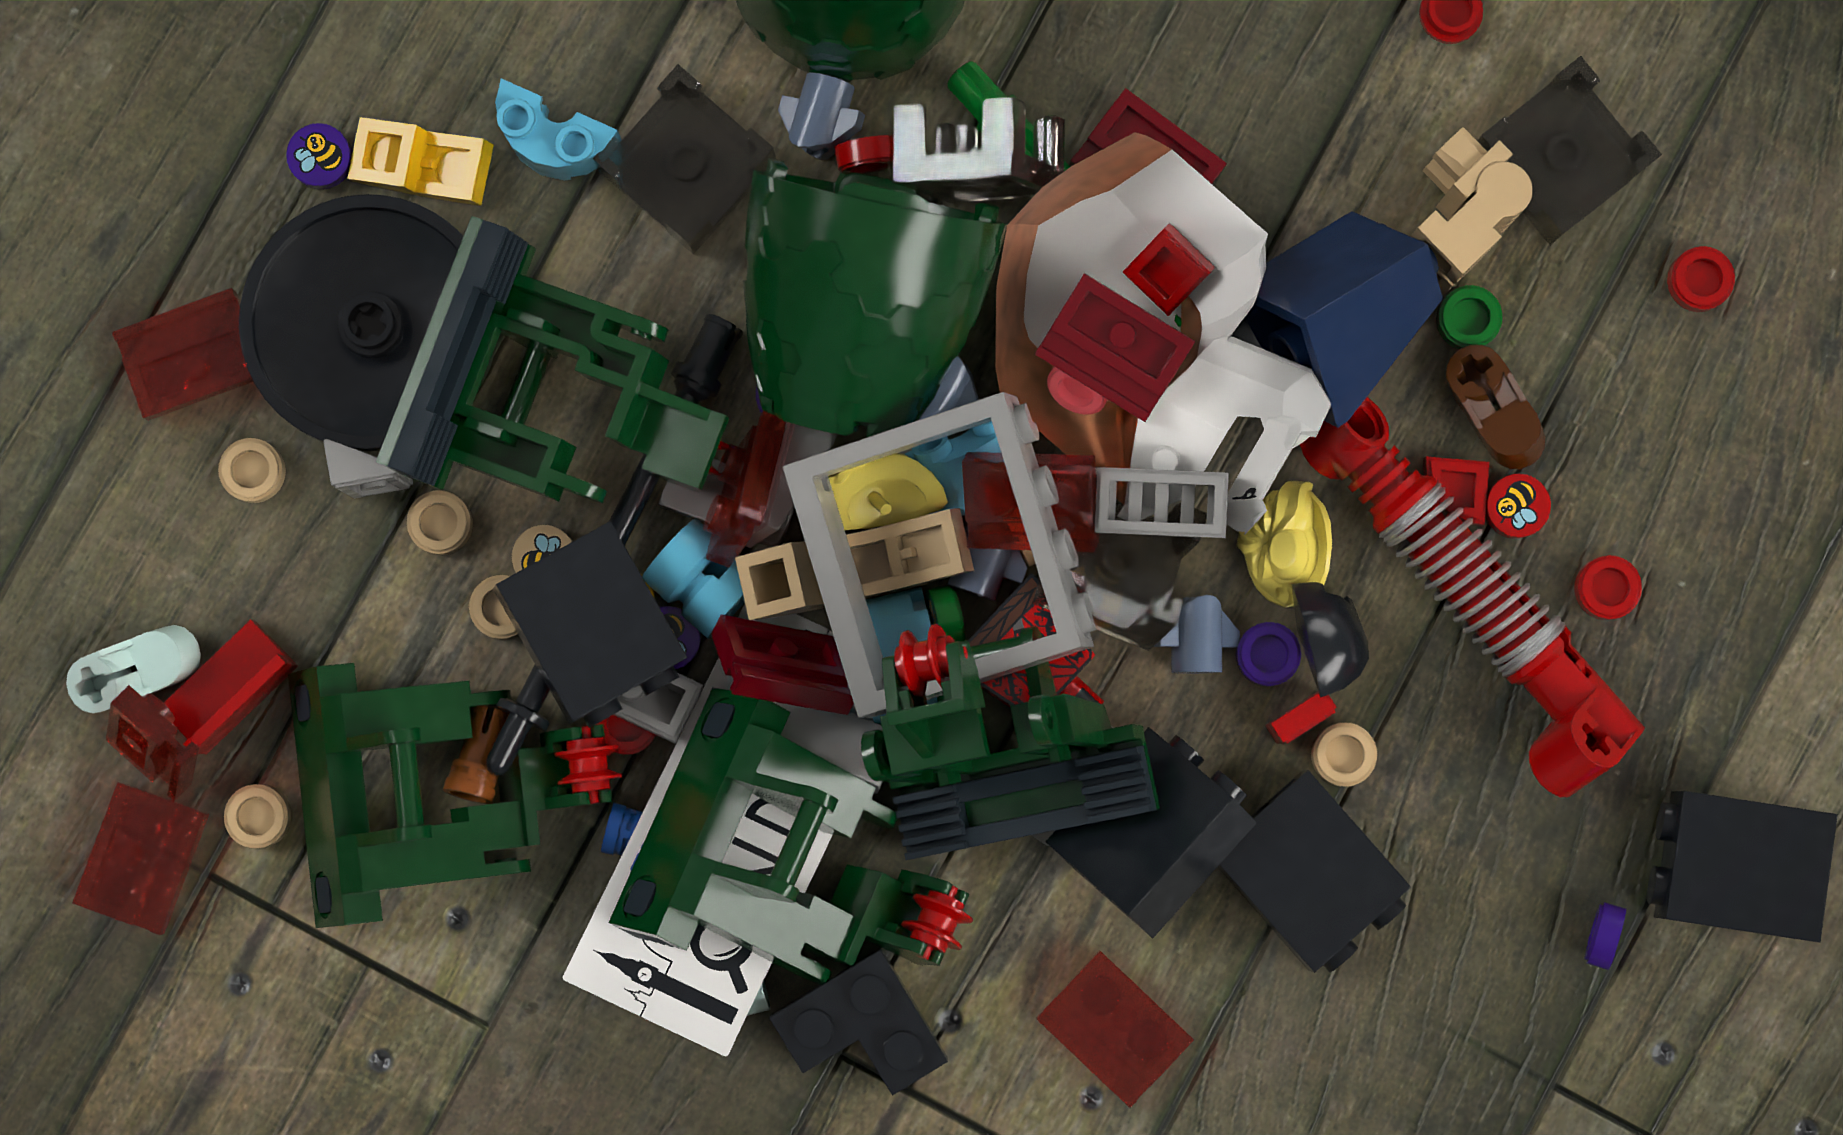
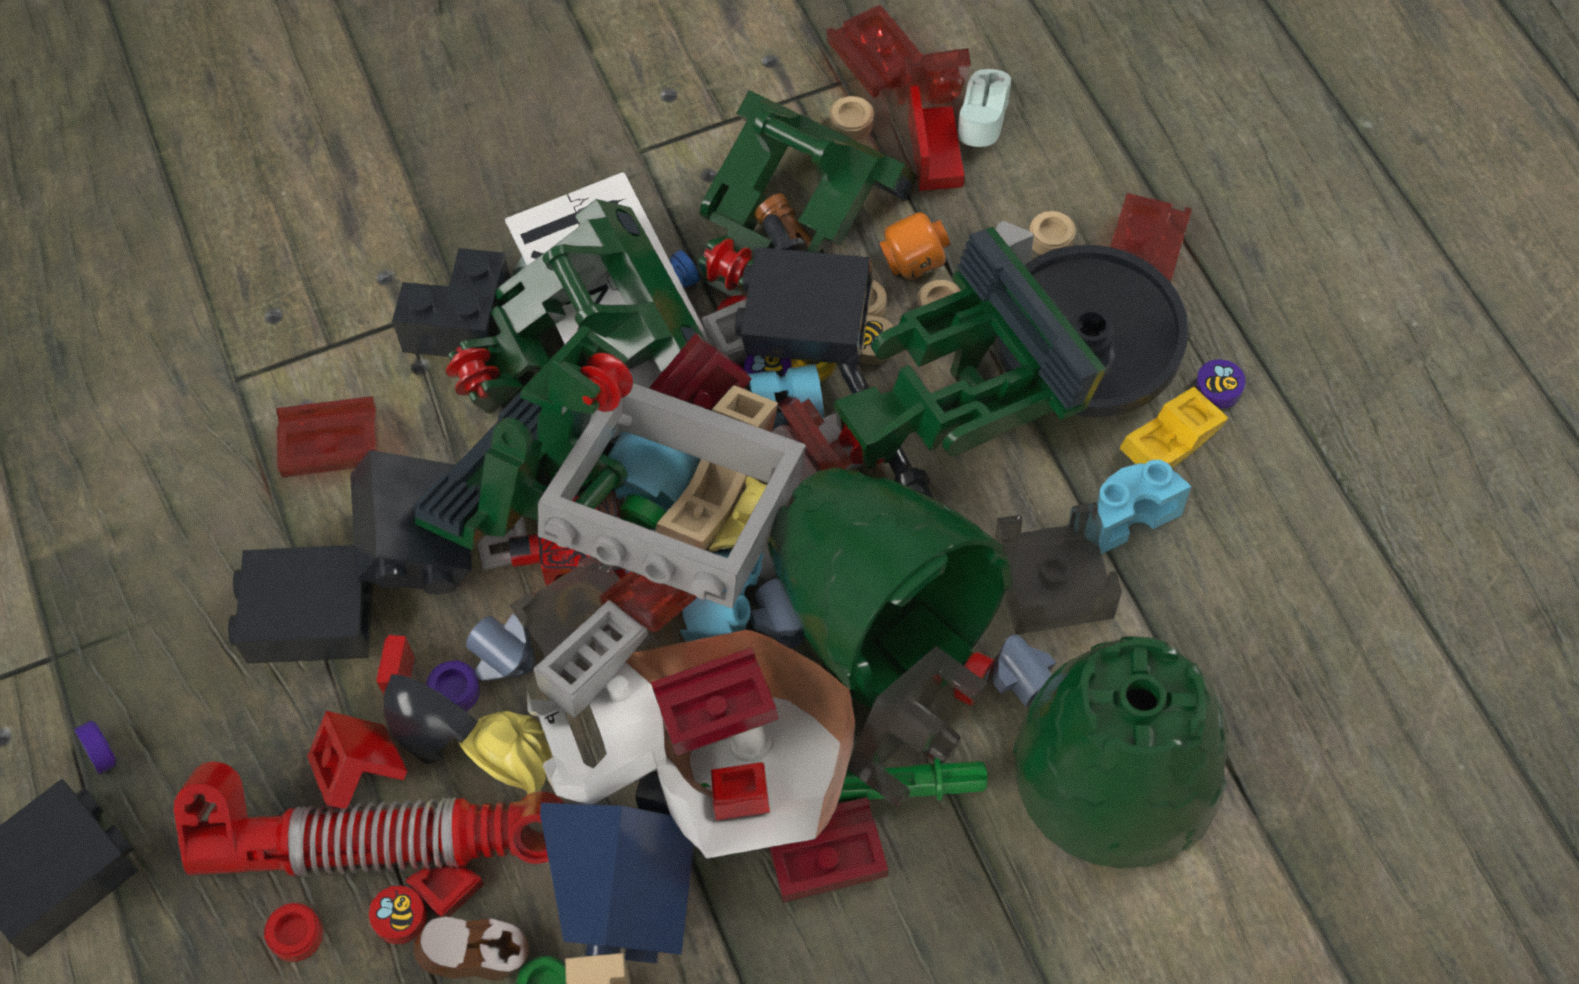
camera: 130 degrees right, 25 degrees down
tan tile [1311,723,1377,787] -> none
none -> red panel [307,710,407,809]
none -> orange head [879,212,951,280]

